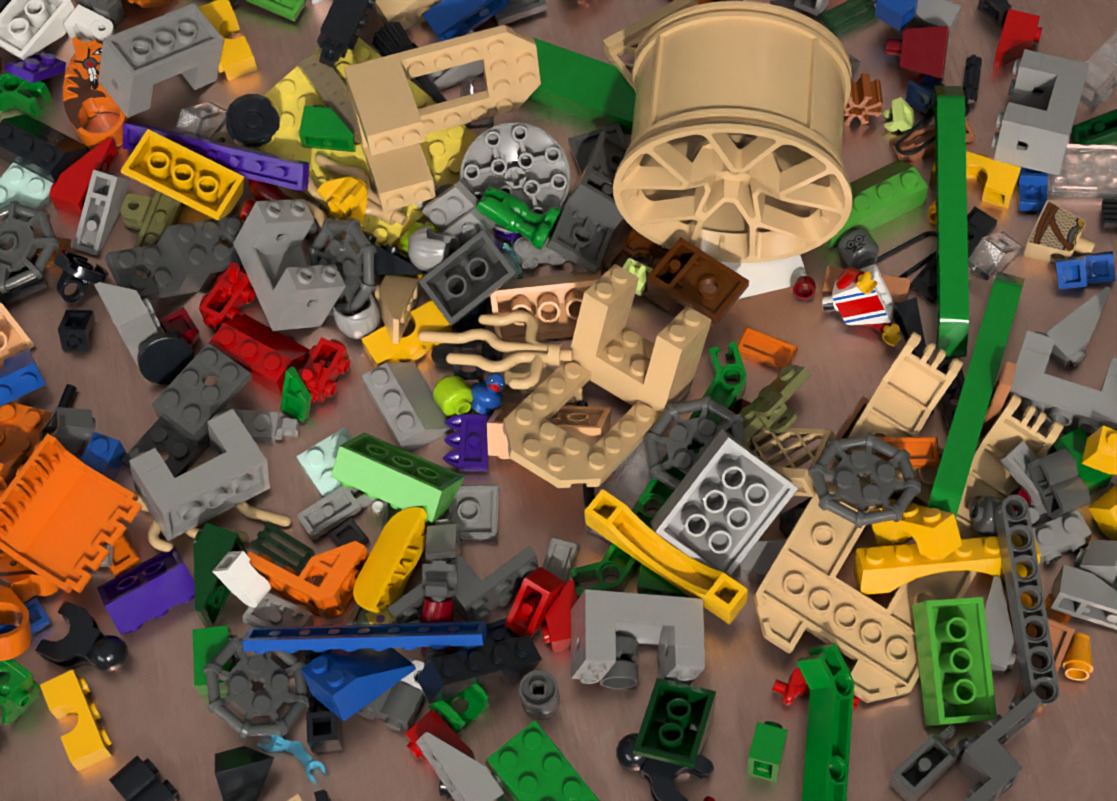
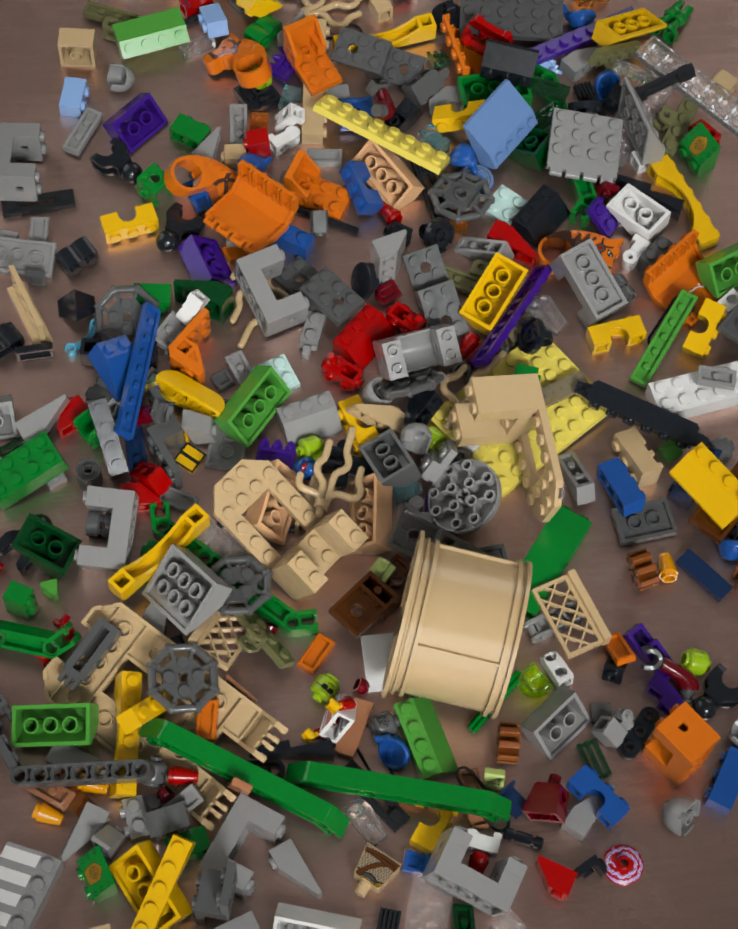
camera: 85 degrees right, 0 degrees up
clear green tile [250,522,315,575] -> none
green tile [280,366,312,422] -> none
yellow brick [316,177,368,225] -> none
black piece [372,22,447,104] -> none
green piece [476,186,562,250] -> none
blue slope [1056,251,1116,289] -> none
none -> bright green slope [40,578,59,602]
none -> dark grey hinge [57,617,123,692]
none -> red cone [168,765,199,786]
none -> piece [174,411,207,474]
none -> lime head [310,673,340,704]
none -> blue hat [374,733,410,770]
none -> red cone [379,202,403,225]
none -> white leg [467,828,503,858]

